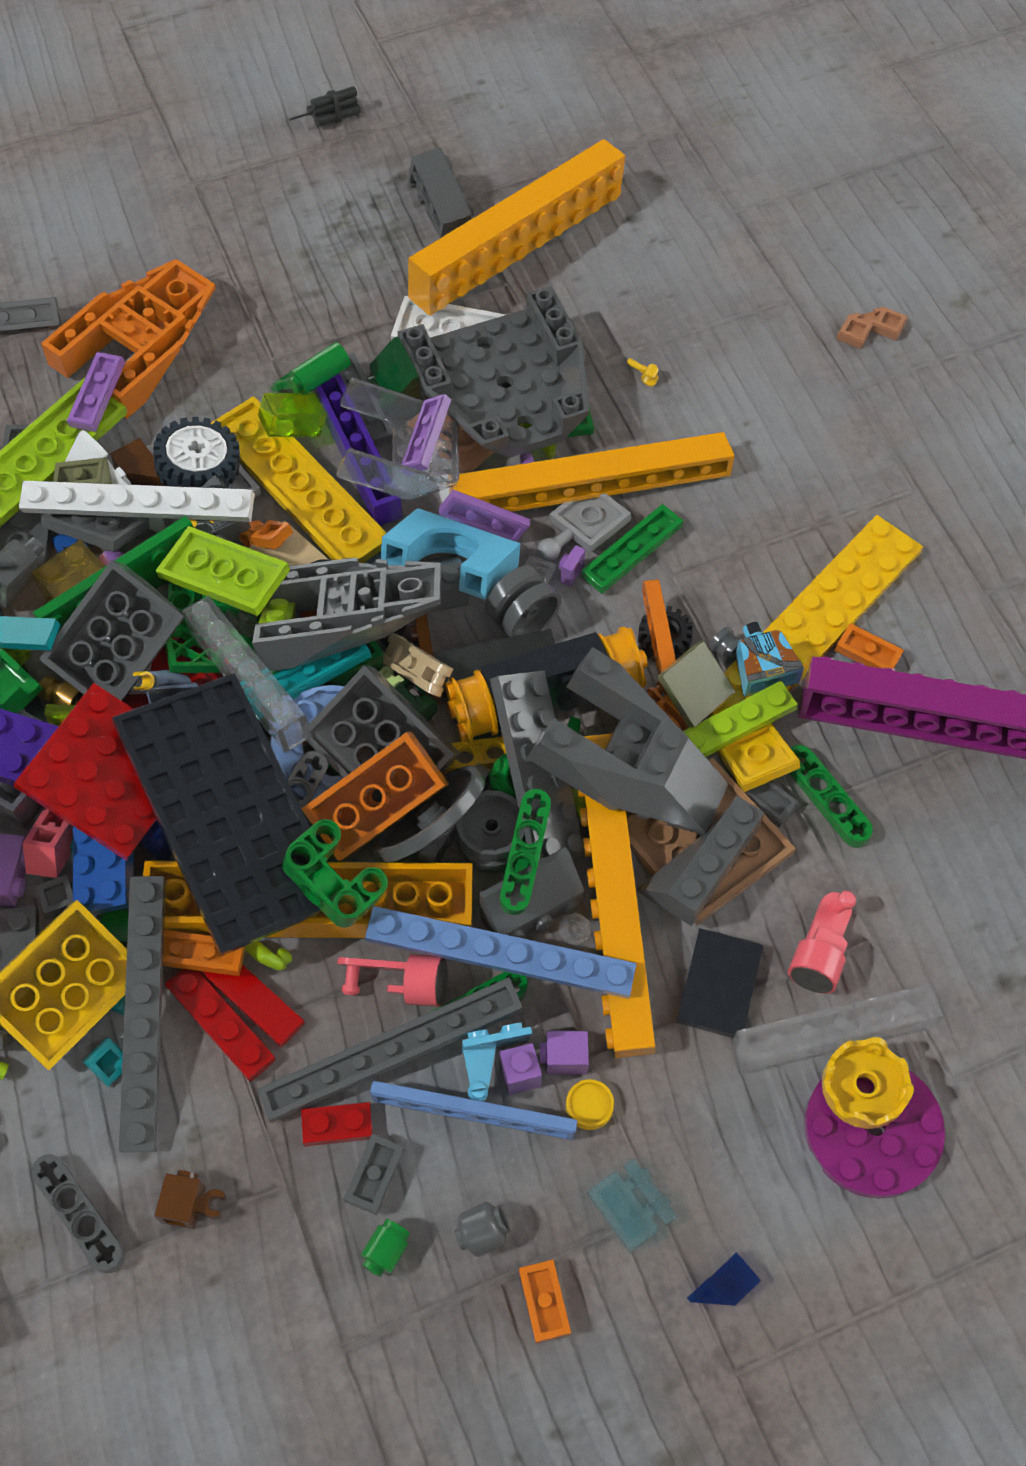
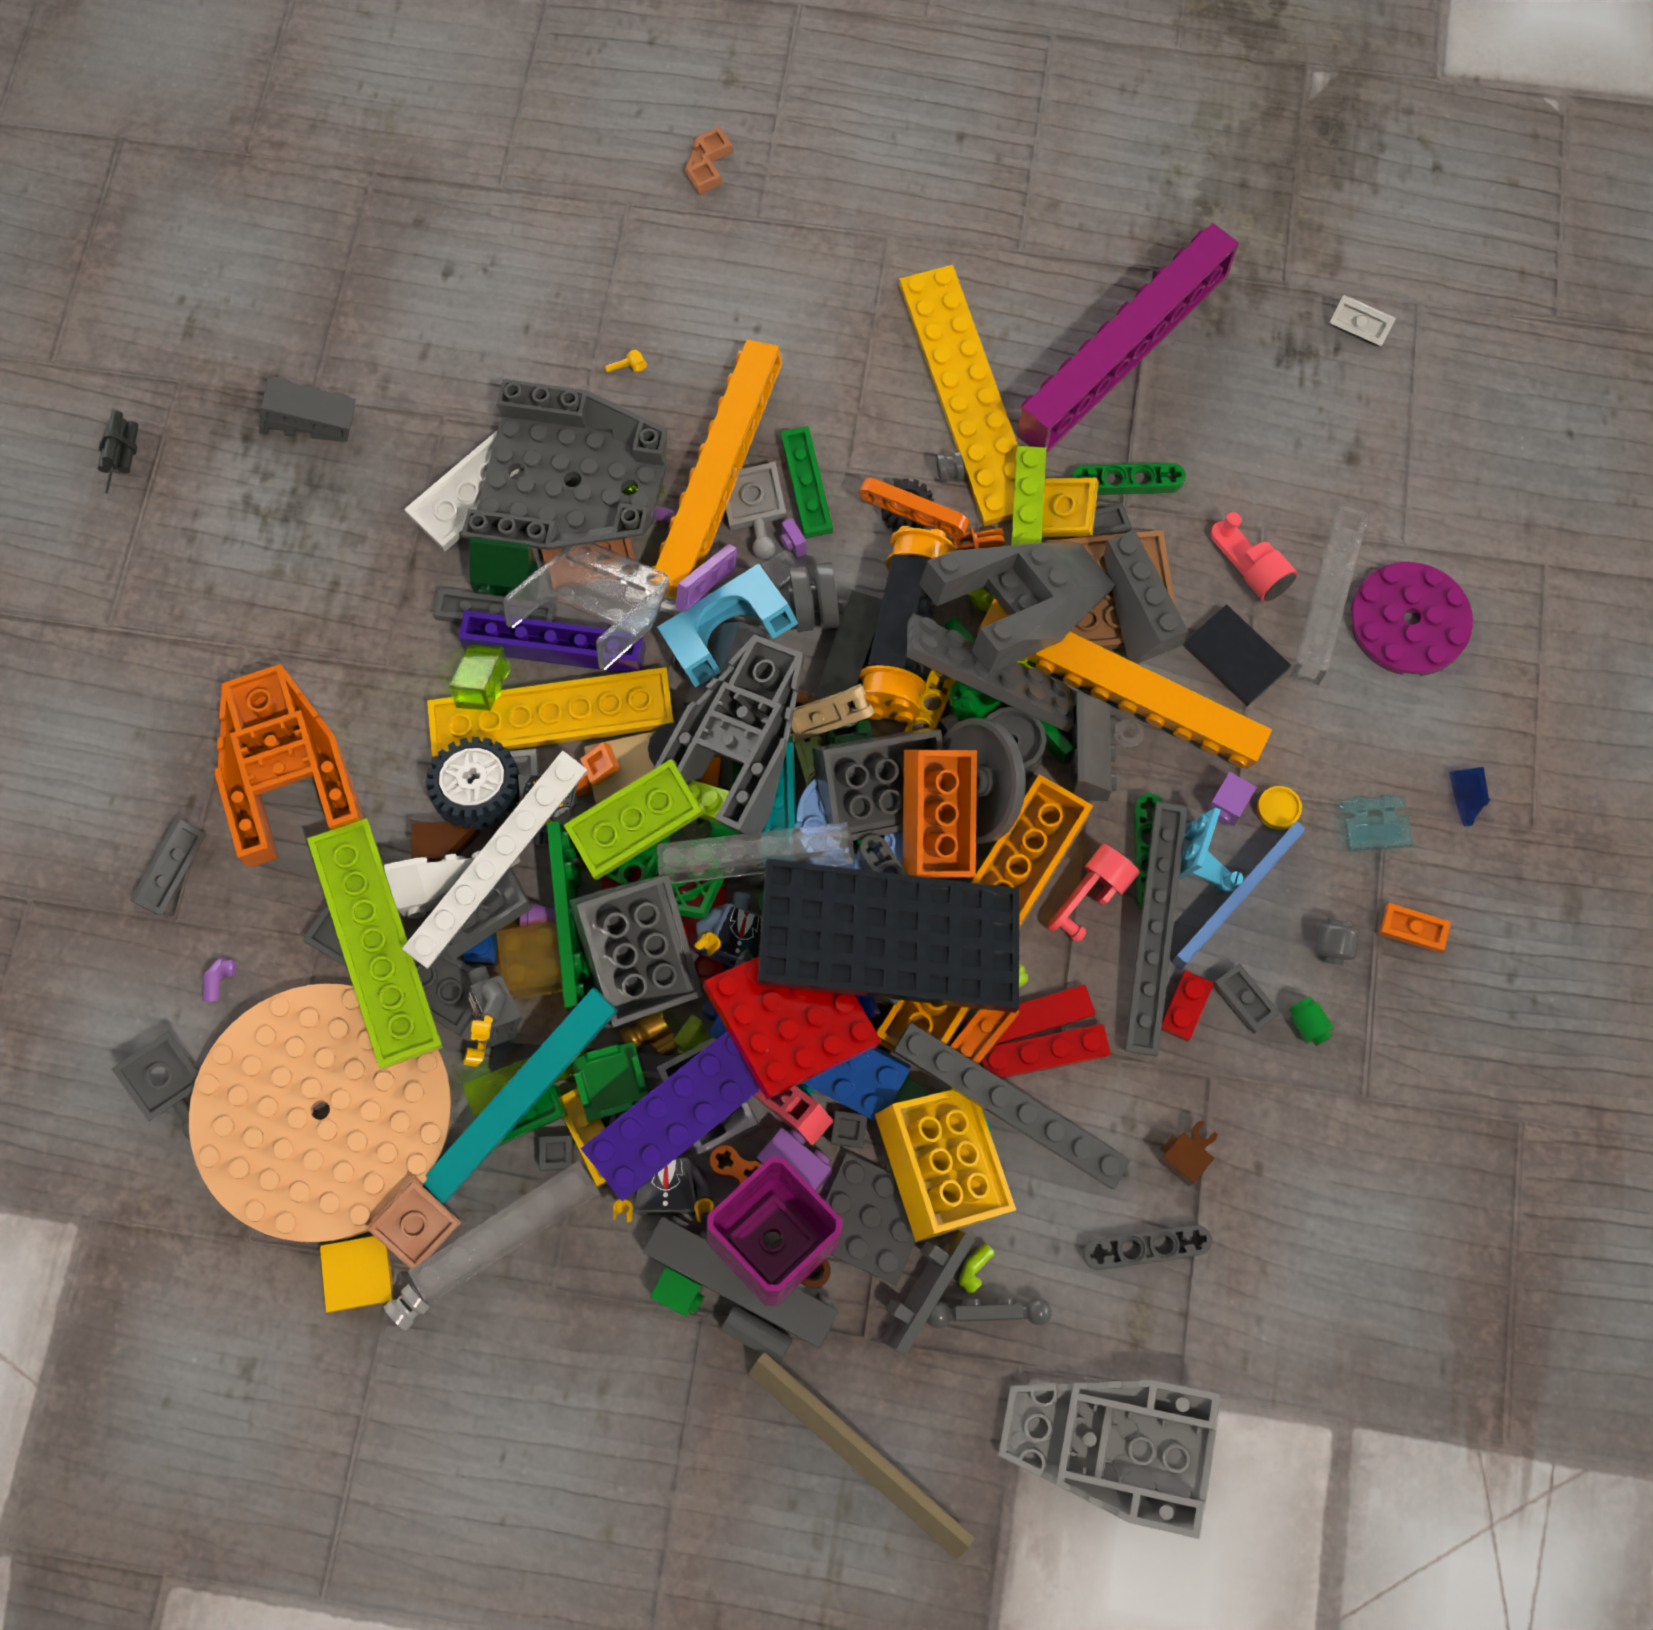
camera: 55 degrees left, 10 degrees up
olive slope [53,457,112,484] -> none
medium lavender tile [67,352,125,432] -> none
teal slope [82,1037,123,1087] -> none
green piece [270,342,351,396] -> none
green beam [282,819,388,928] -> none
medium blue plate [365,906,636,999] -> none
medium lavender tile [401,394,451,475] -> none
light orange brick [408,139,626,316] -> none
green beam [499,789,551,915] -> none
medium lavender brick [500,1043,542,1095] -> none
olive tile [657,641,735,728] -> none
torso [736,622,804,697] -> none
yellow plate [822,1037,914,1129] -> none
orange plate [835,623,904,669] -> none

